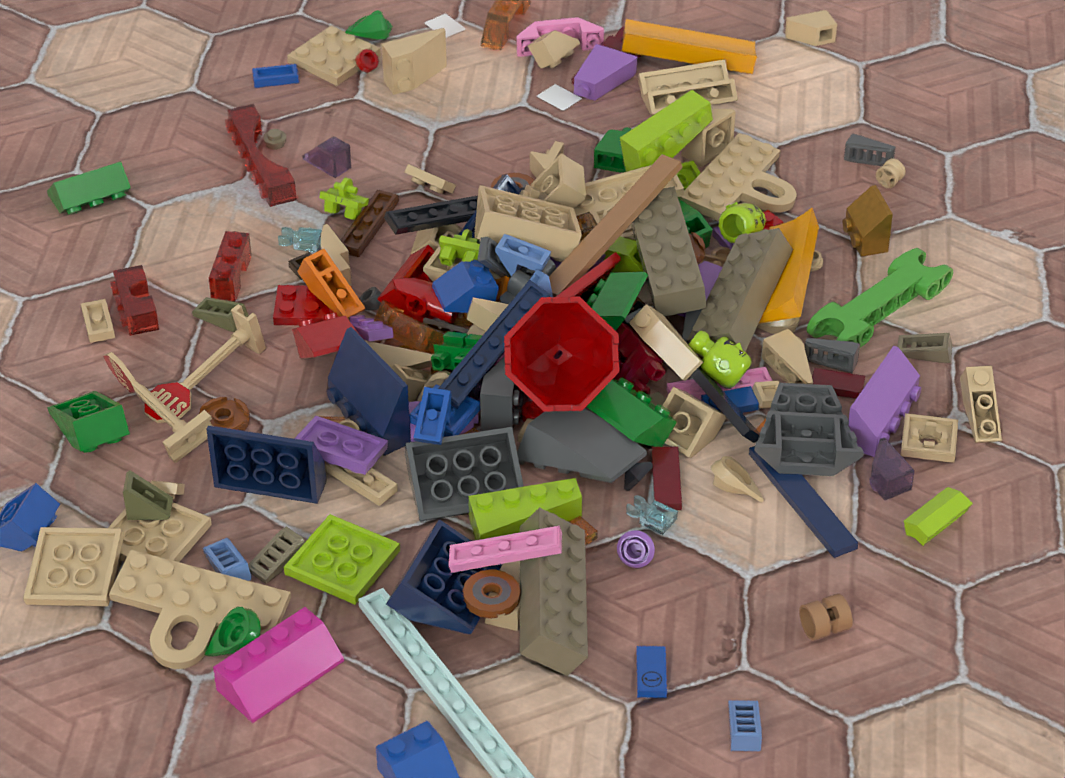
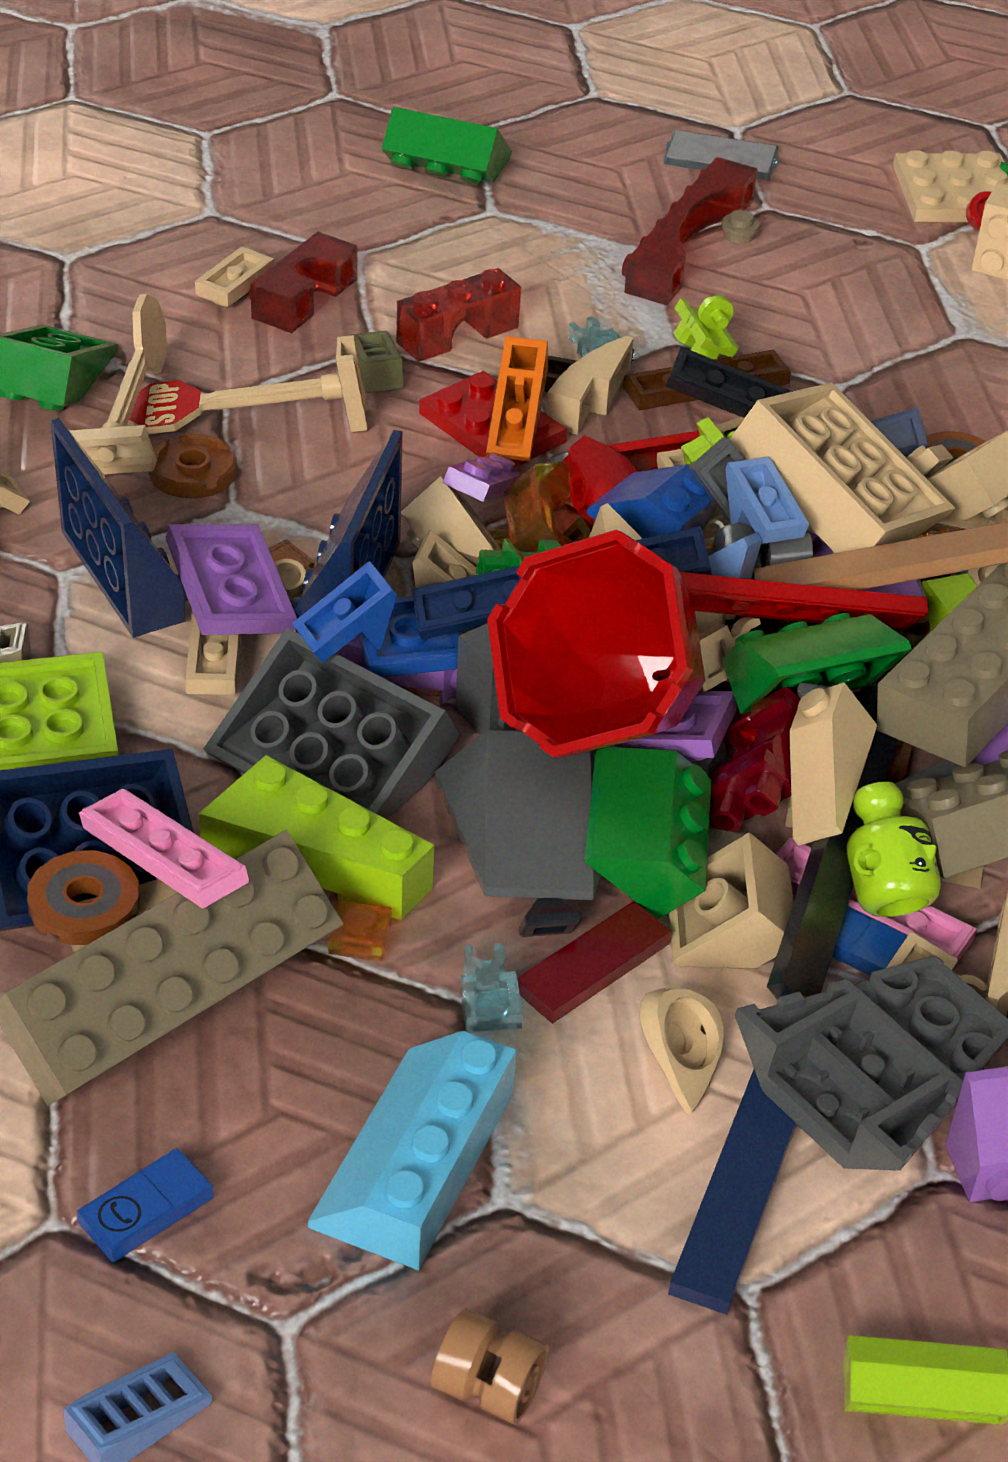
camera: 45 degrees right, 0 degrees up
blue tile [252,64,299,88] -> none
red slope [292,312,359,358] -> none
clear purple slope [302,136,352,178] -> none
tan plate [404,164,456,194] -> none
medium lavender cone [617,530,655,568] -> none
clear purple slope [869,437,915,500] -> none
none -> medium azure slope [308,1031,517,1271]
none -> flat silver piece [664,130,778,181]

